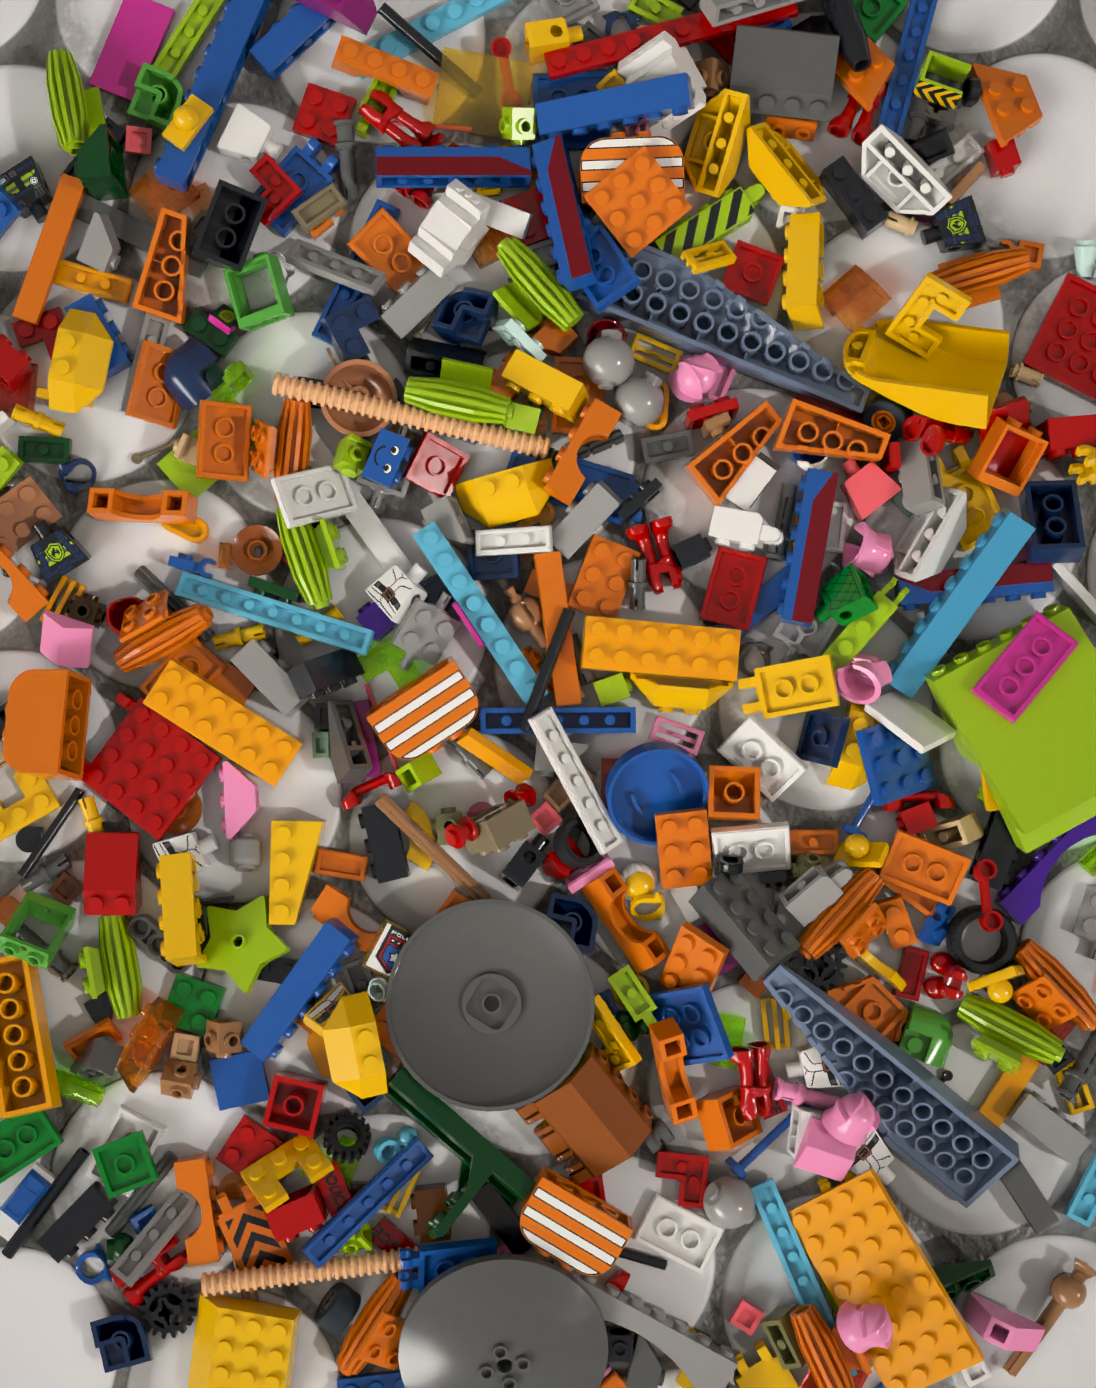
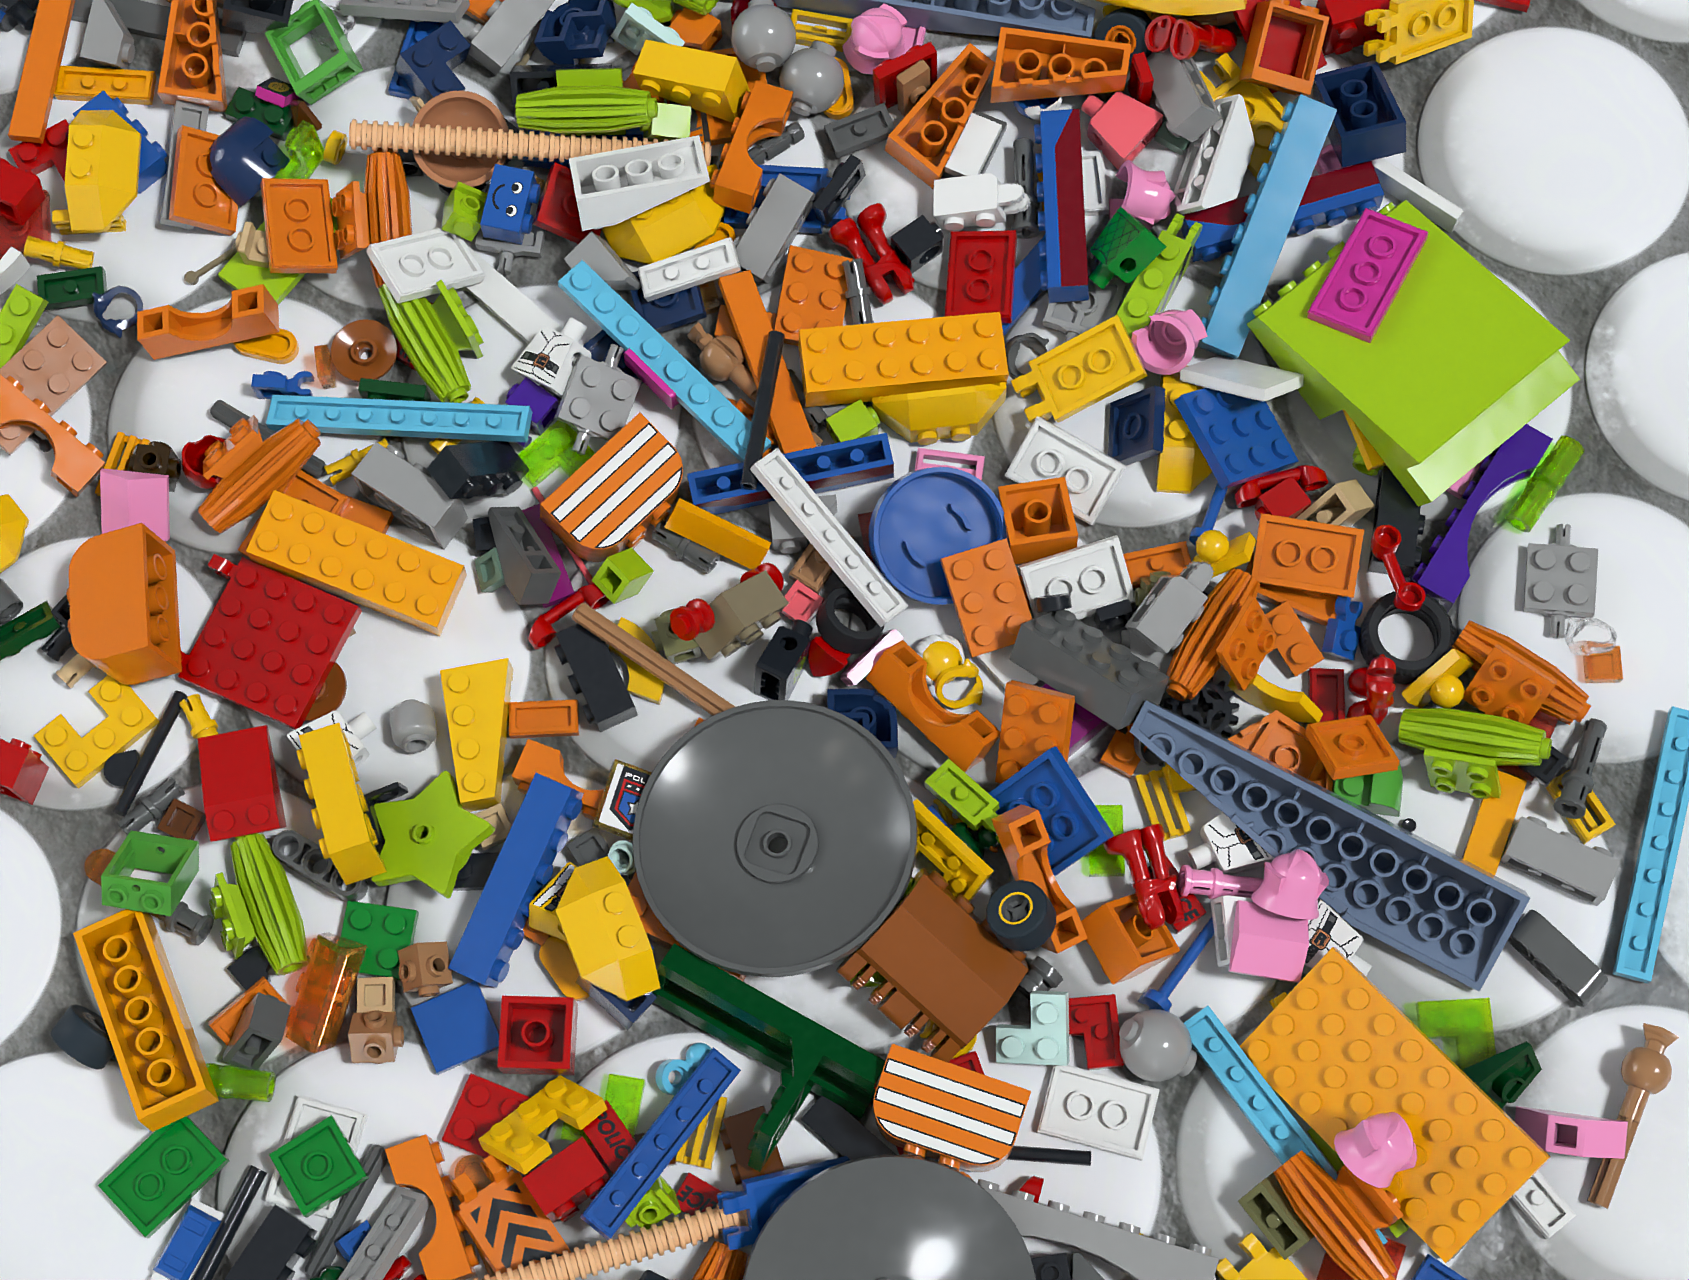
camera: 10 degrees left, 15 degrees down
torso [30,519,92,585] -> none
bright pink slope [219,761,260,839] -> none
black tyre [323,1112,371,1164] -> none
coral plate [728,1298,765,1336] -> none
none -> reddish brown slope [290,100,322,139]
none -> yellow tile [323,130,348,165]
none -> tan plate [474,803,512,851]
none -> white slope [568,135,710,231]
none -> black wheel [986,880,1056,952]
none -> light aqua plate [996,990,1070,1066]
none -> orange tile [1305,715,1400,780]
none -> clear neon green plate [1416,998,1496,1070]

